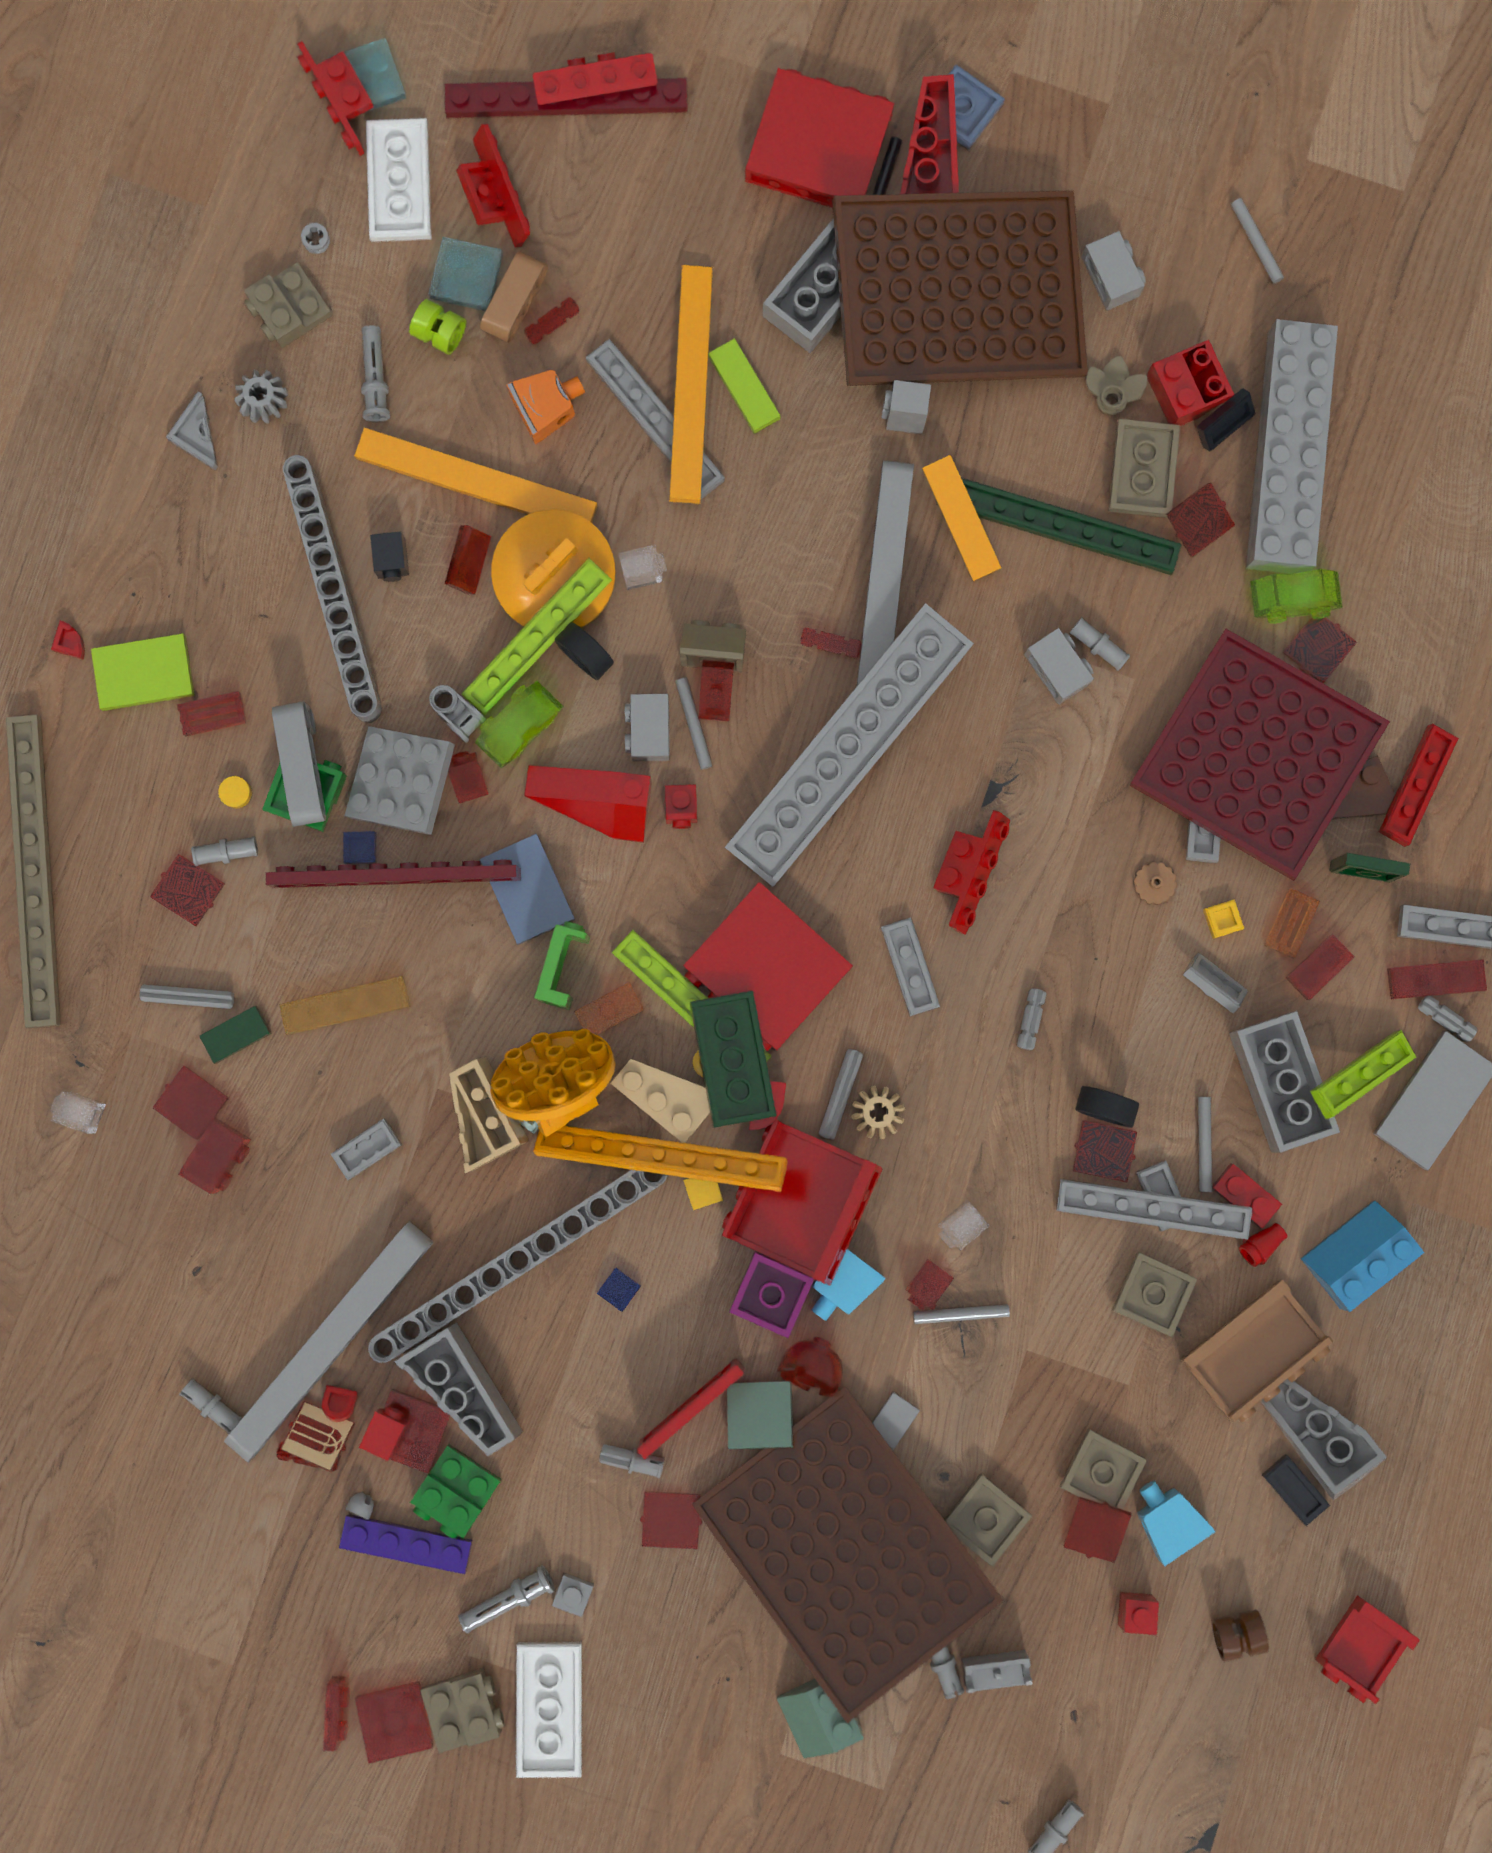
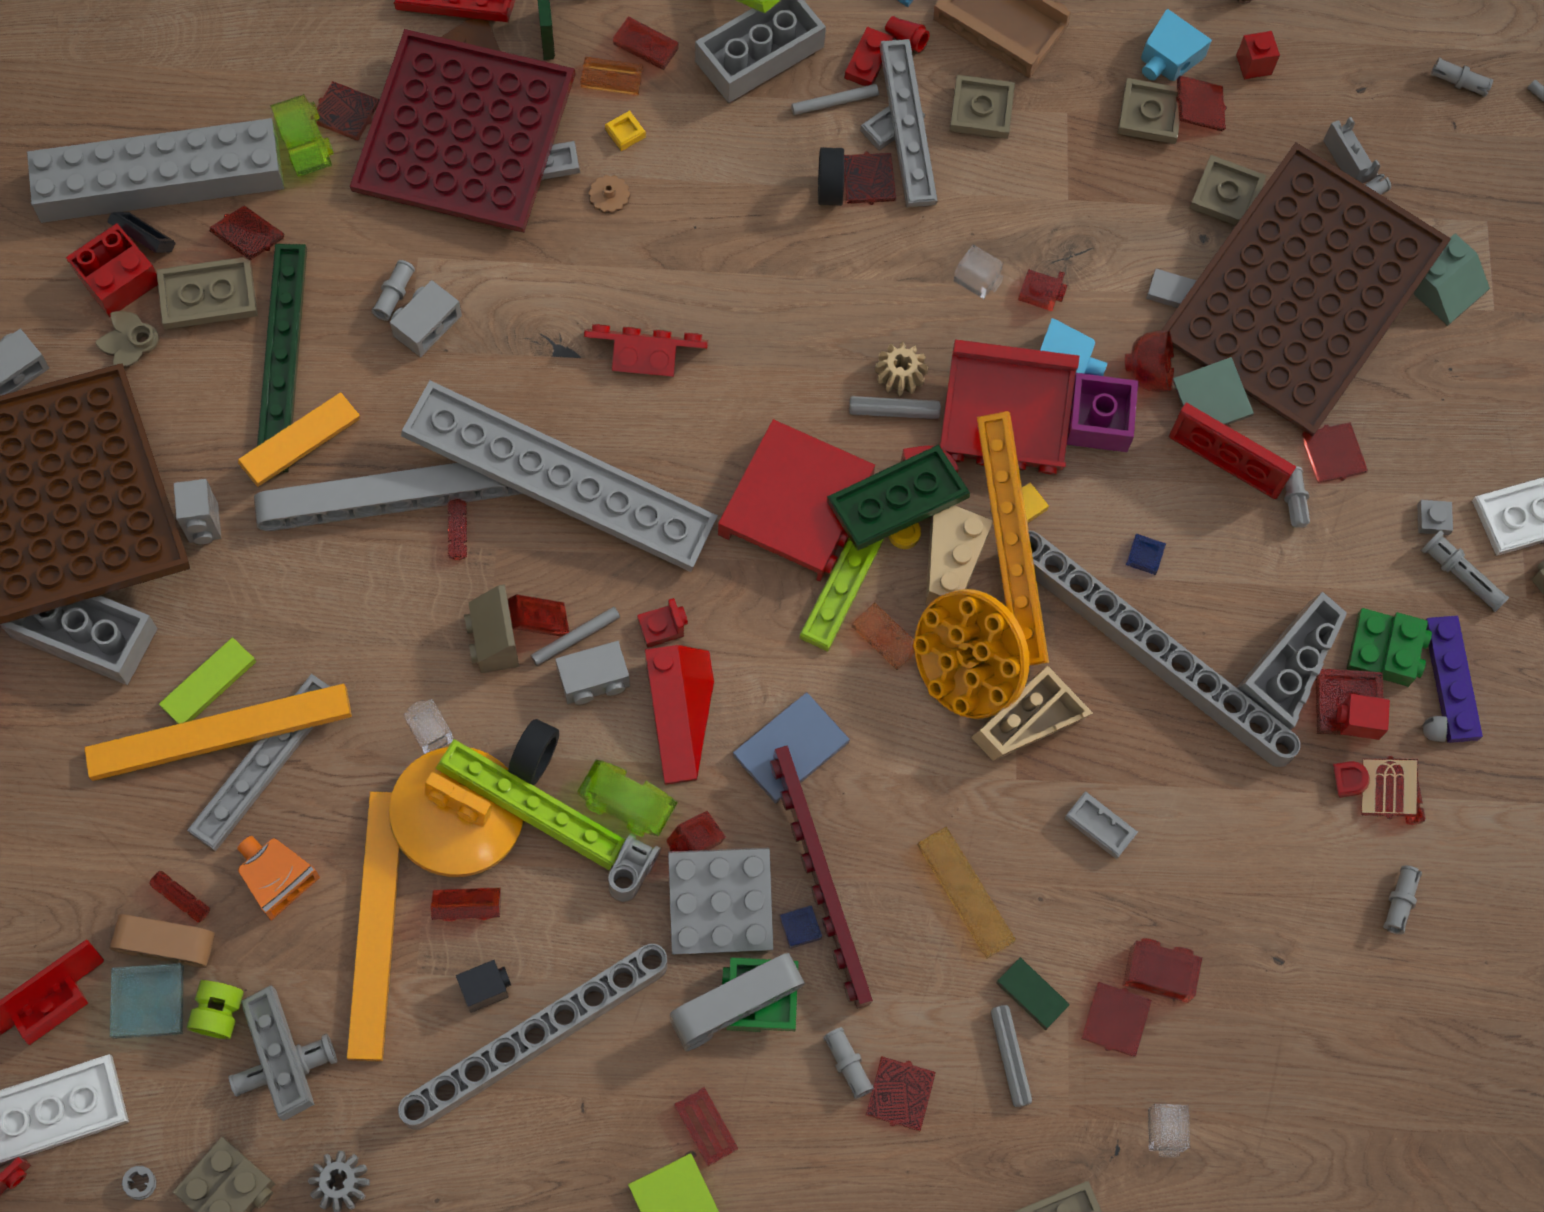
camera: 110 degrees left, 15 degrees down
yellow tile [218,776,252,808] -> none
light grey beam [224,1221,434,1463] -> none
bright green panel [534,921,590,1010] -> none
light grey tile [881,918,940,1017] -> none
light grey bar [913,1304,1010,1324] -> none
light grey axle [1017,988,1046,1050] -> none
light grey plate [1183,953,1248,1013] -> none
none -> light grey tile [241,985,315,1121]

